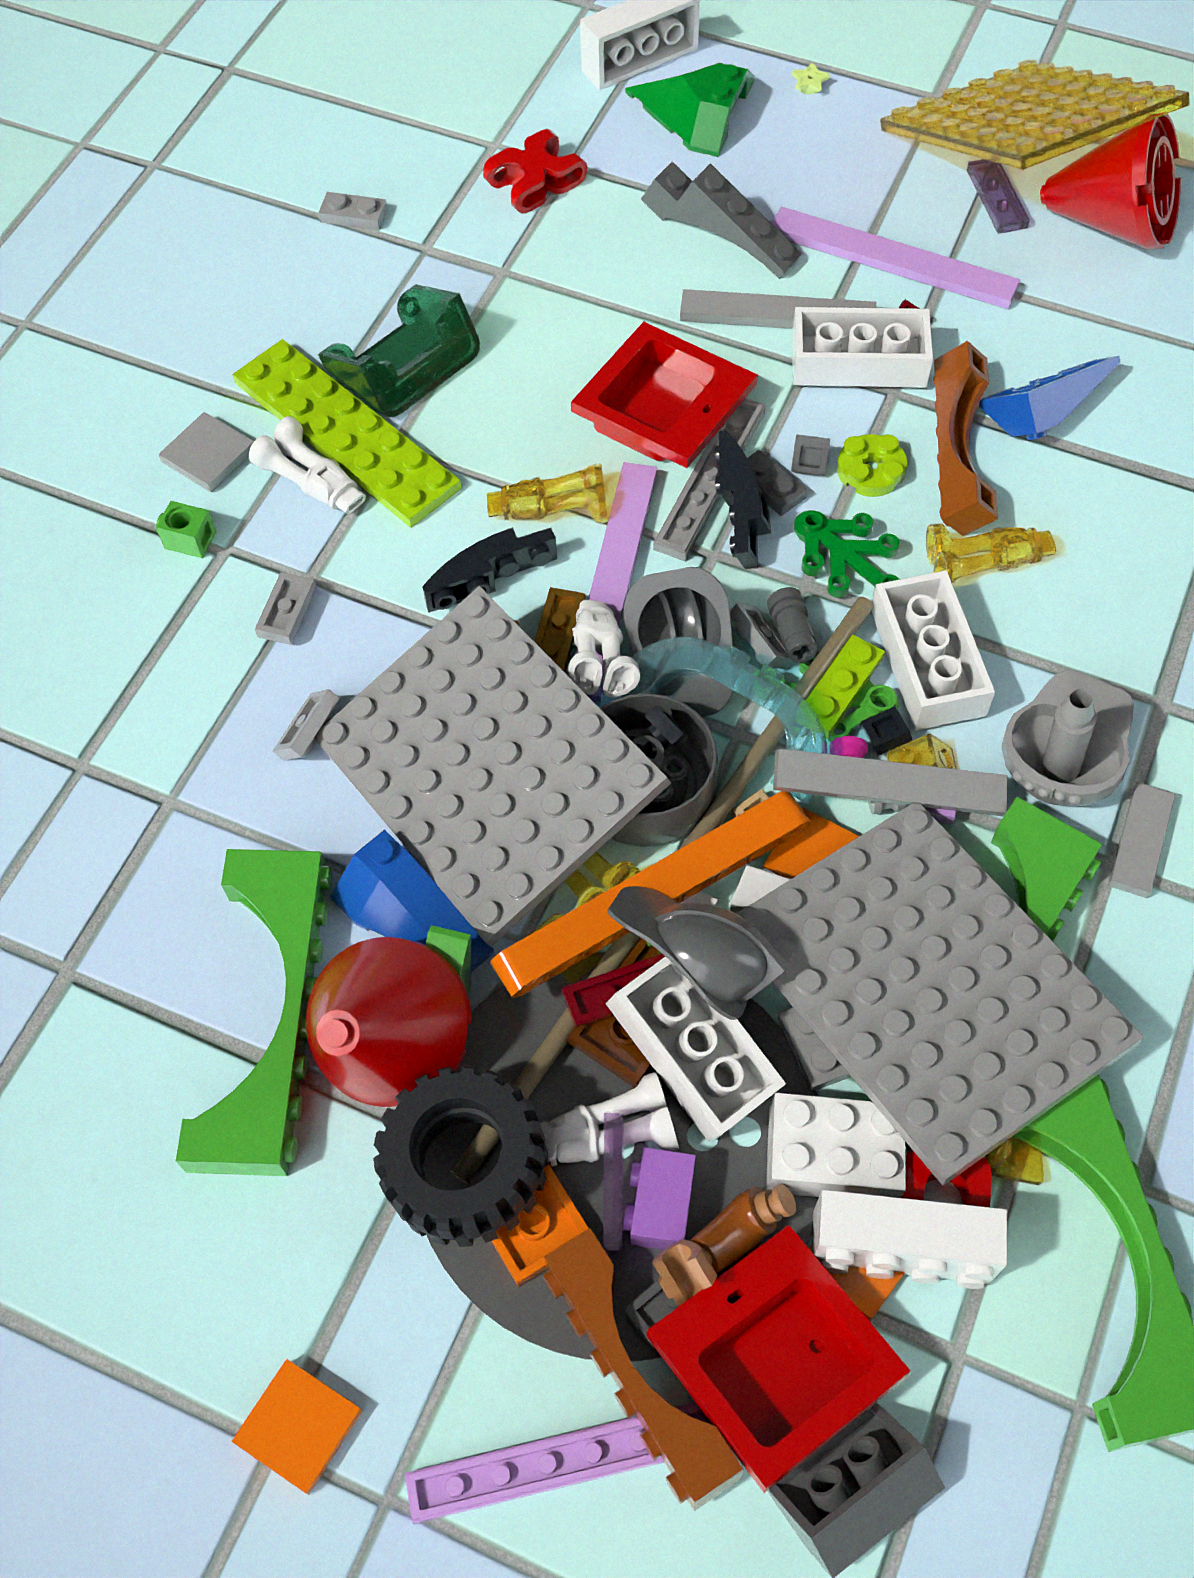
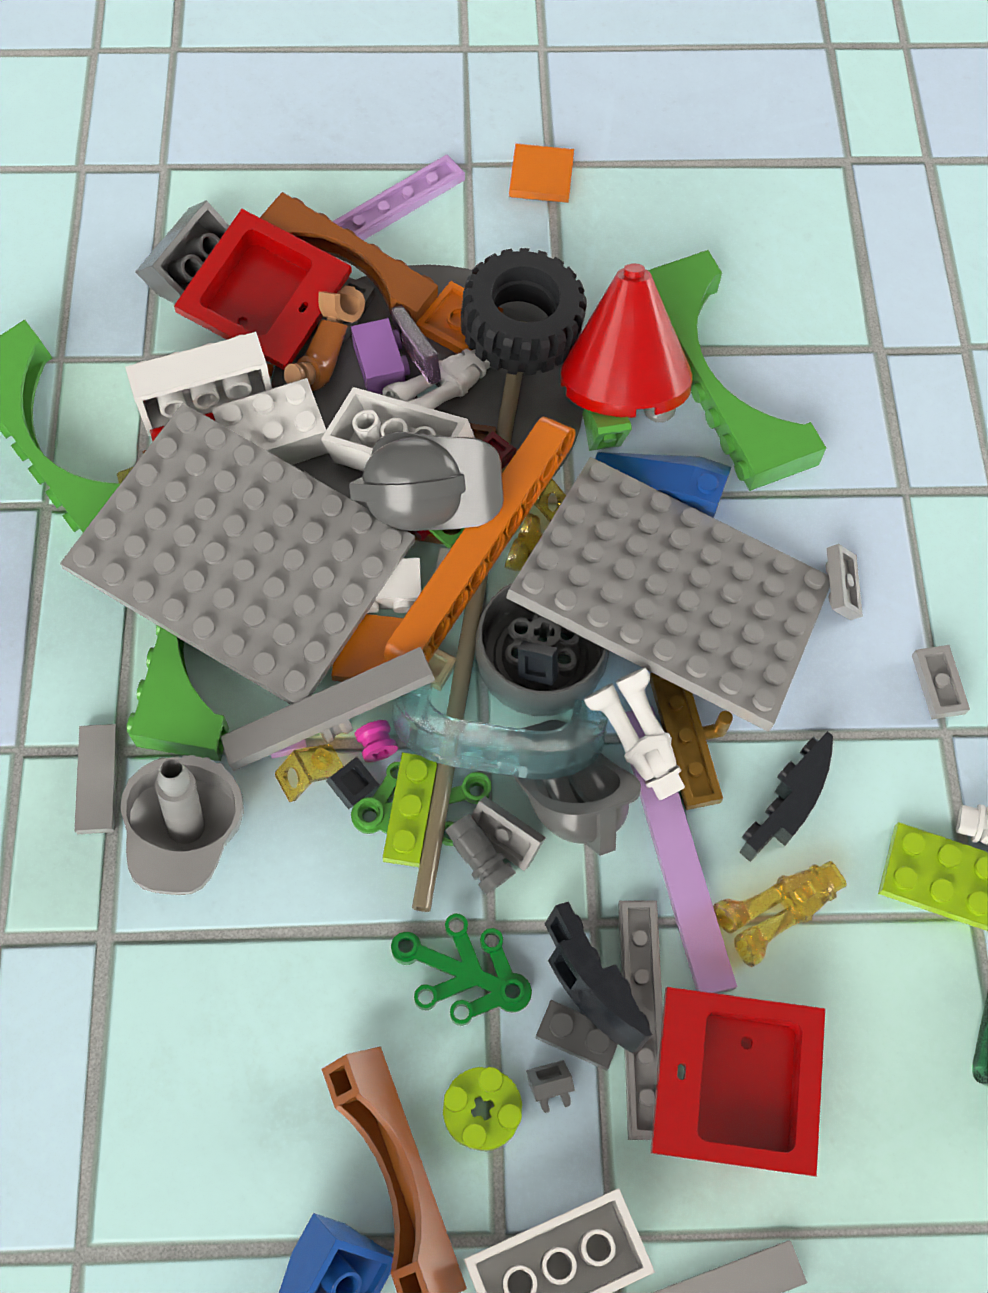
camera: 150 degrees right, 5 degrees up
white brick [871,570,995,731] -> none
clear yellow piece [926,523,1056,583] -> none

